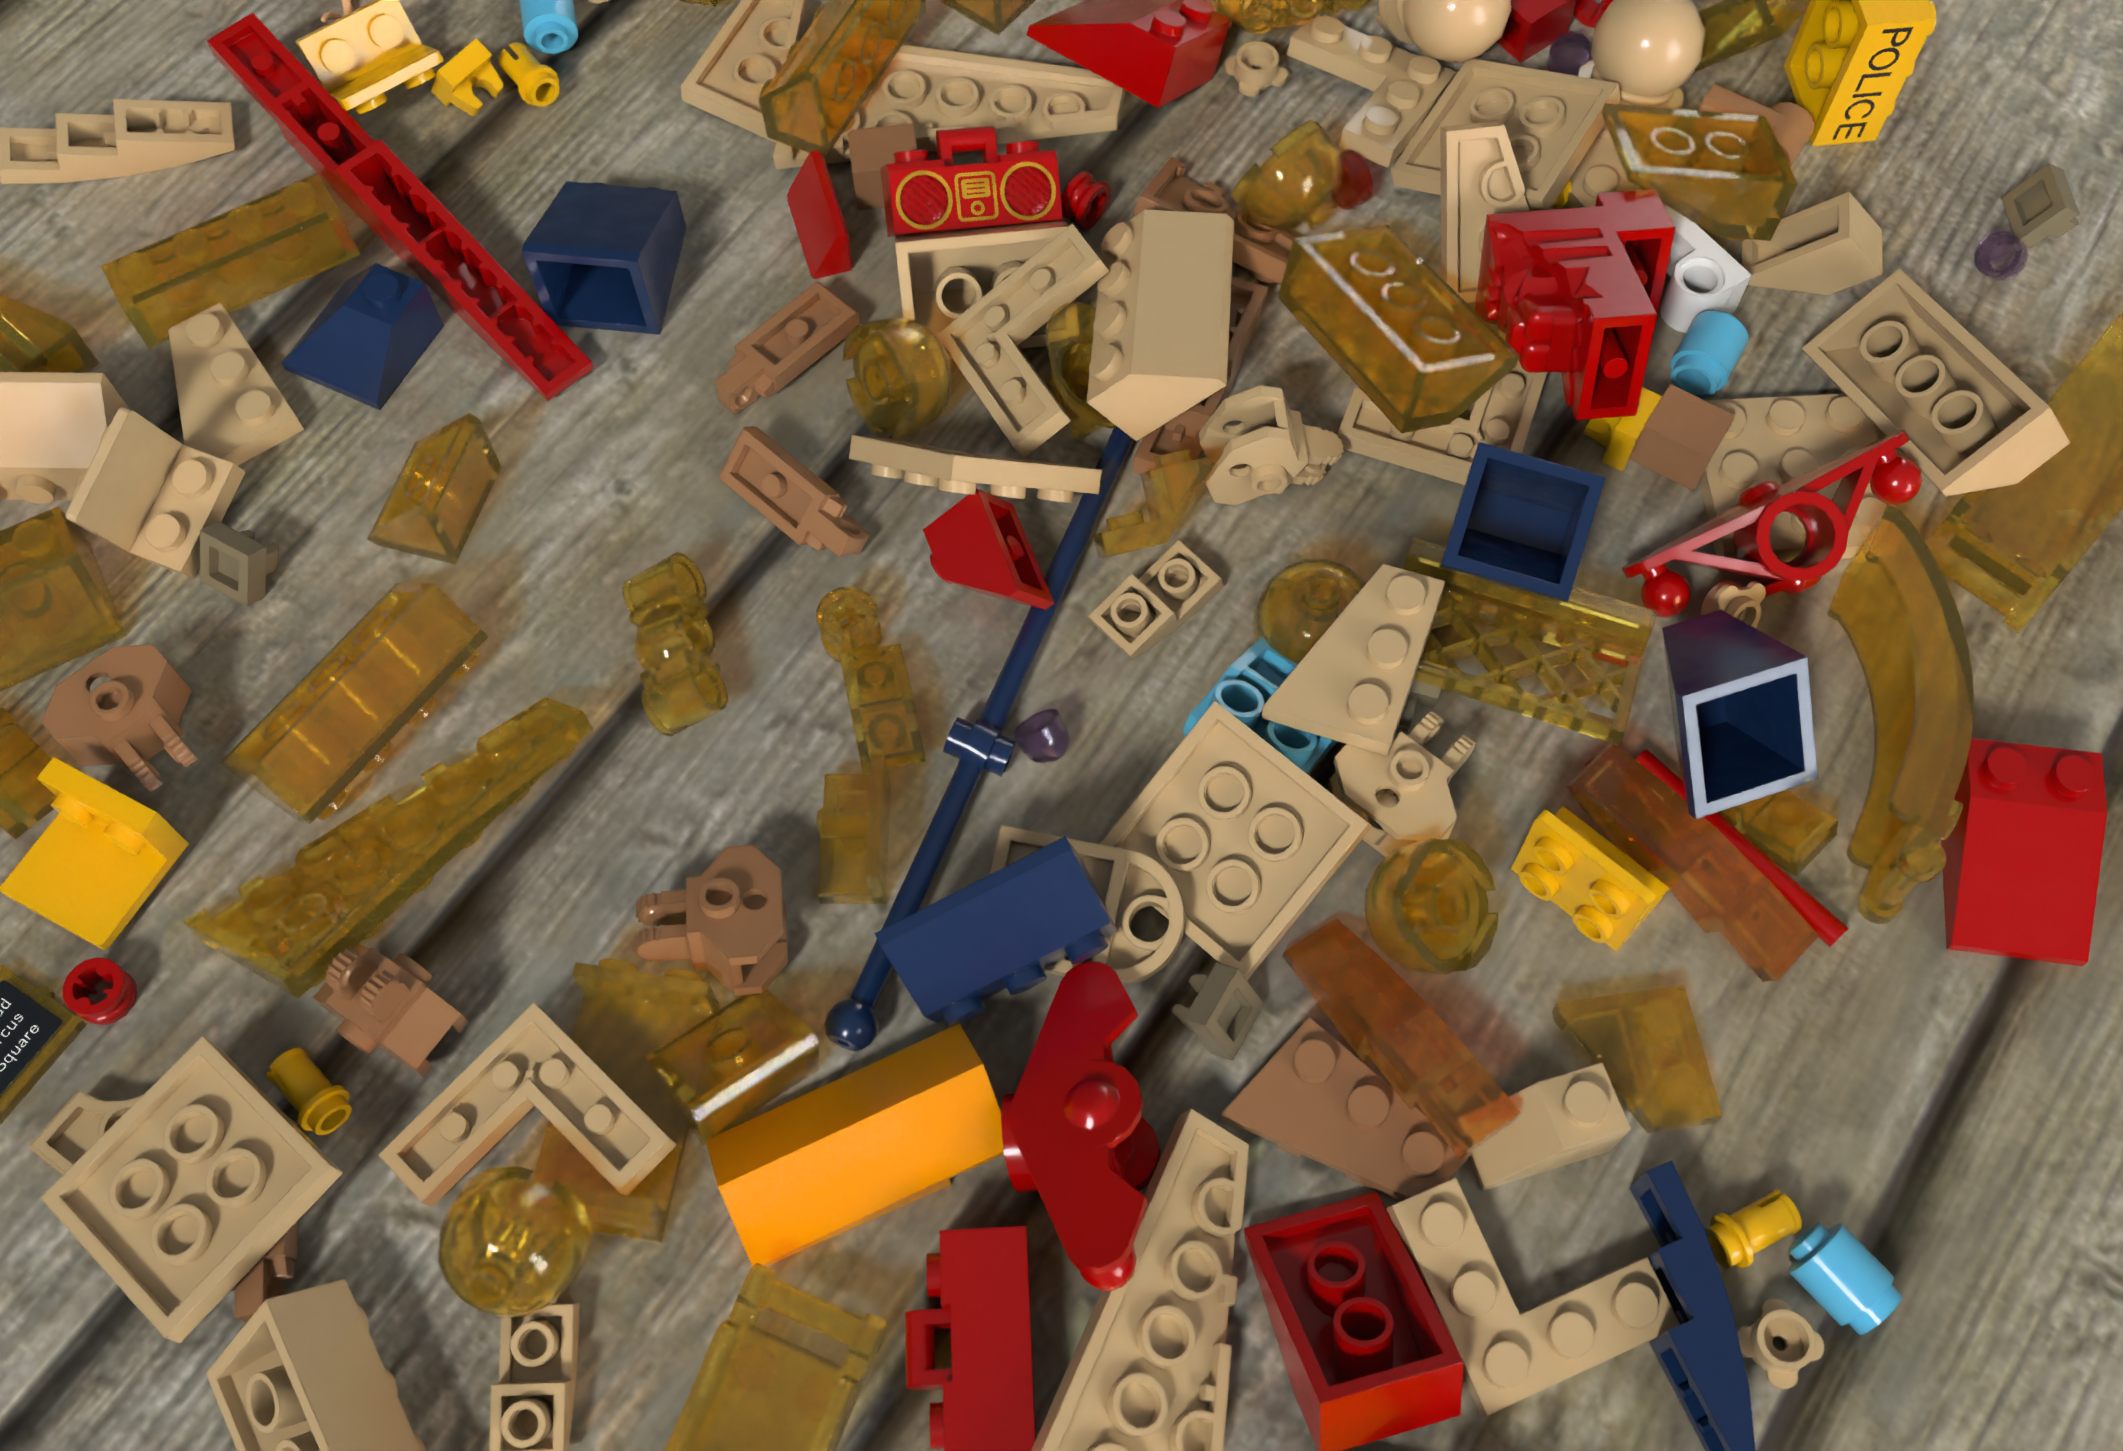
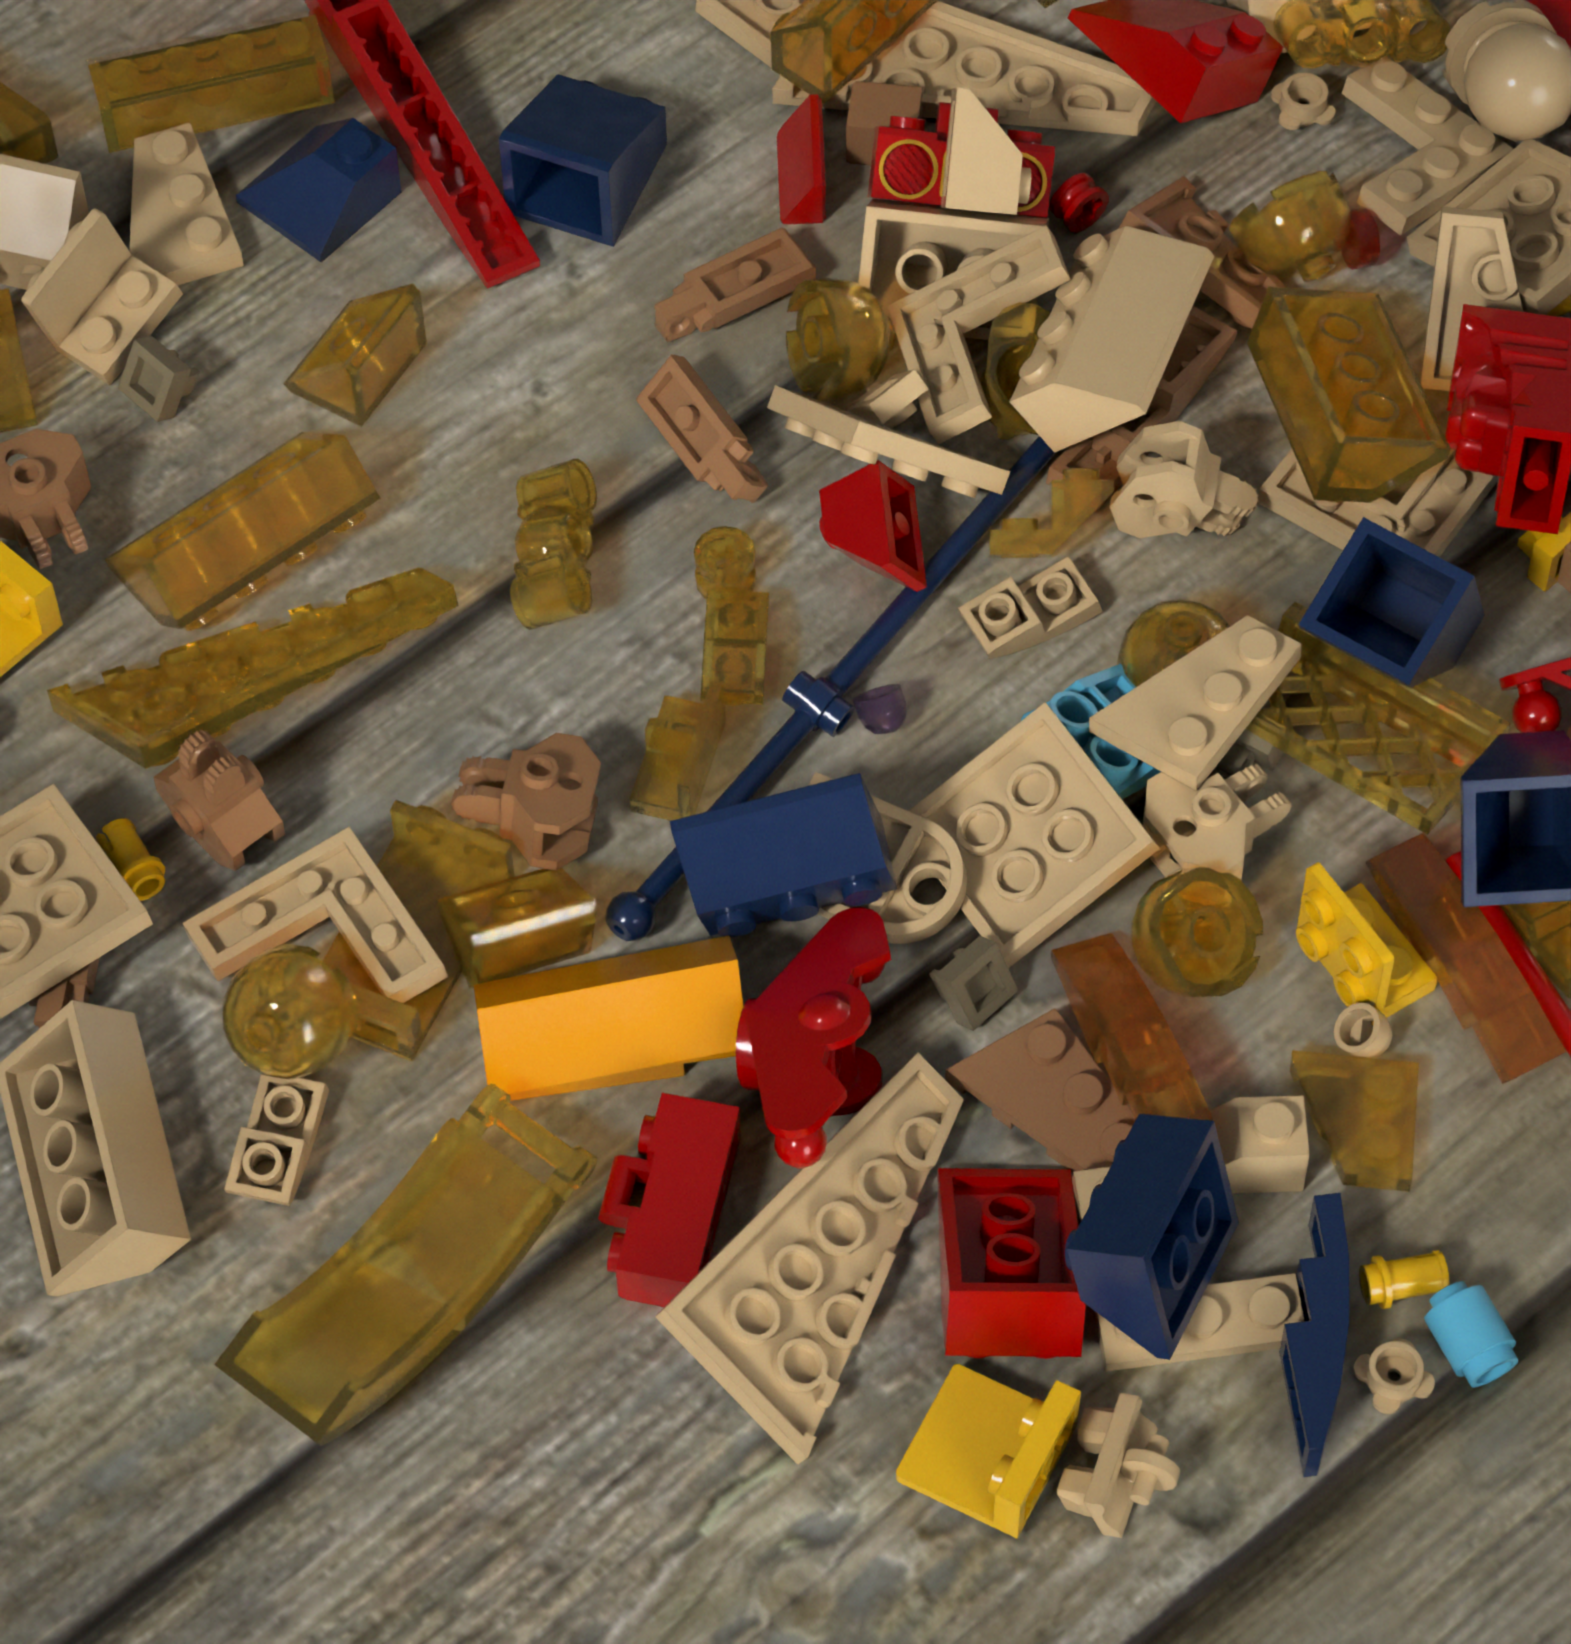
camera: 15 degrees right, 5 degrees down
none -> tan plate [842,369,928,429]
none -> tan slope [941,87,1031,215]
none -> dark blue slope [1065,1114,1239,1360]
none -> tan hinge [1334,1003,1393,1060]

